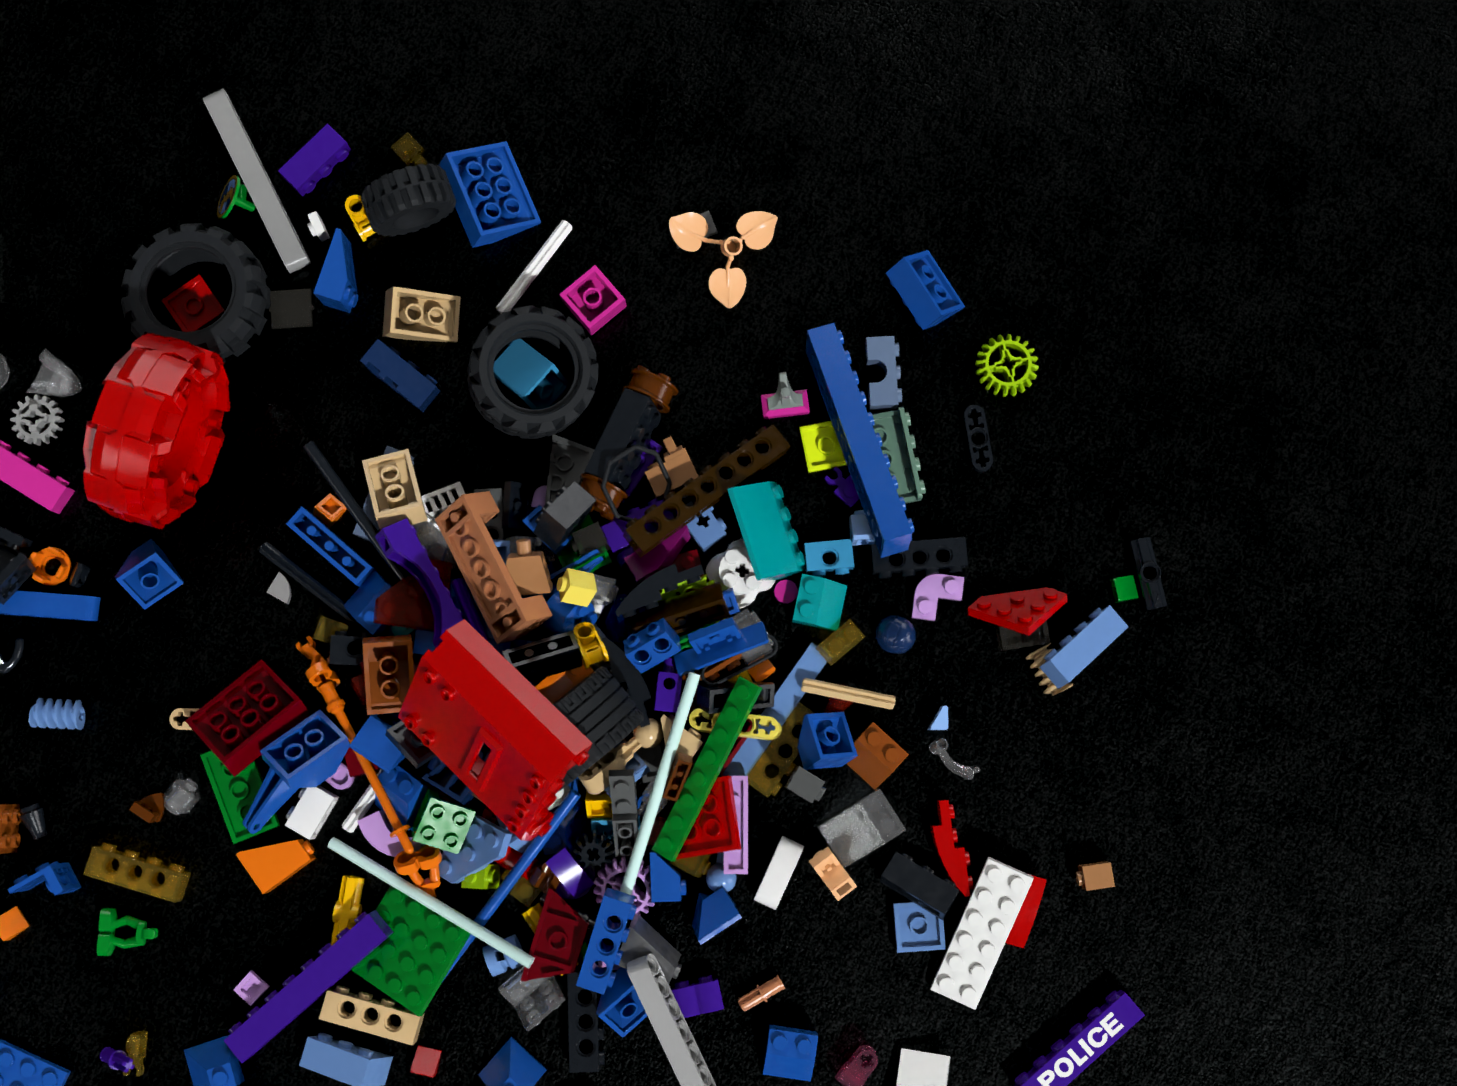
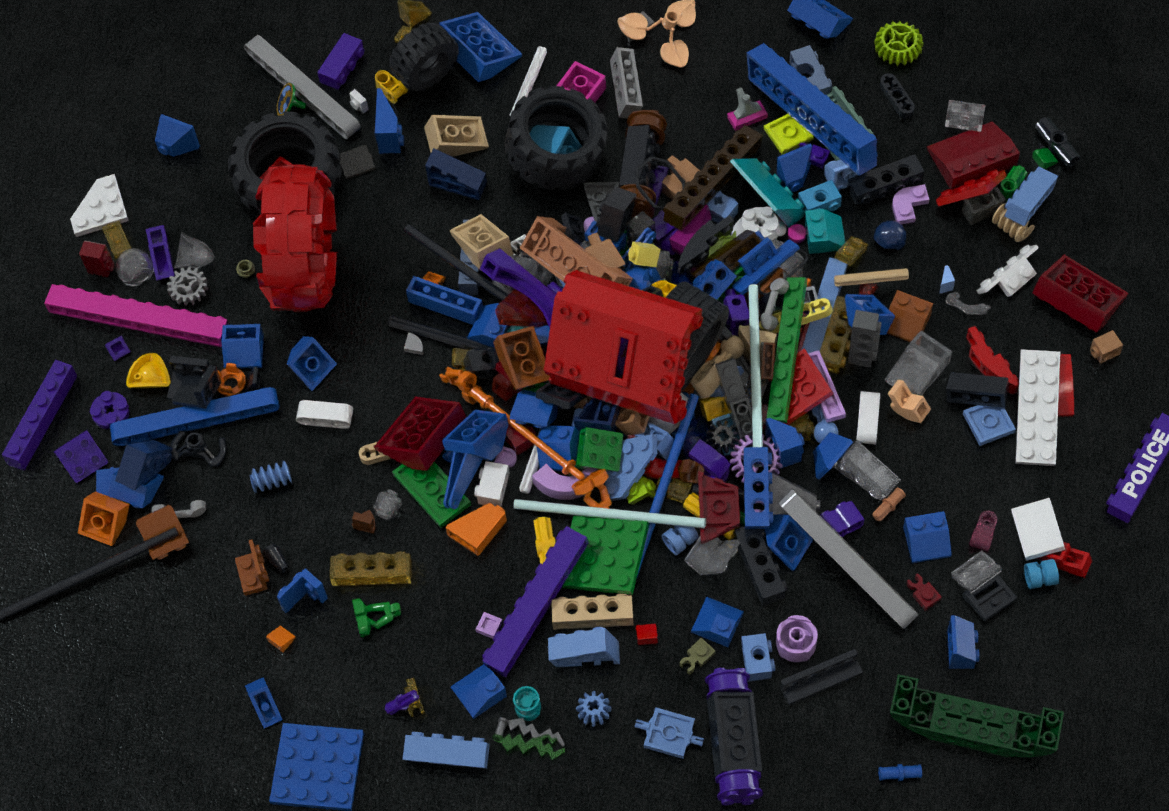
camera: 15 degrees left, 20 degrees down
none -> dark purple slope [146,225,175,281]
none -> blue slope [155,114,200,156]
none -> blue slope [222,324,264,369]
none -> white beam [296,400,353,428]
none -> clear yellow slope [397,0,432,28]
none -> light grey brick [610,47,643,118]
none -> light grey bar [760,278,789,331]
none -> blue slope [777,143,812,192]
none -> clear wedge [833,440,901,501]
none -> dark red slope [927,122,1020,190]
none -> clear brick [945,100,985,132]
none -> white bracket [977,245,1038,297]
none -> green piece [998,165,1028,202]
none -> dark red slope [1032,255,1128,332]

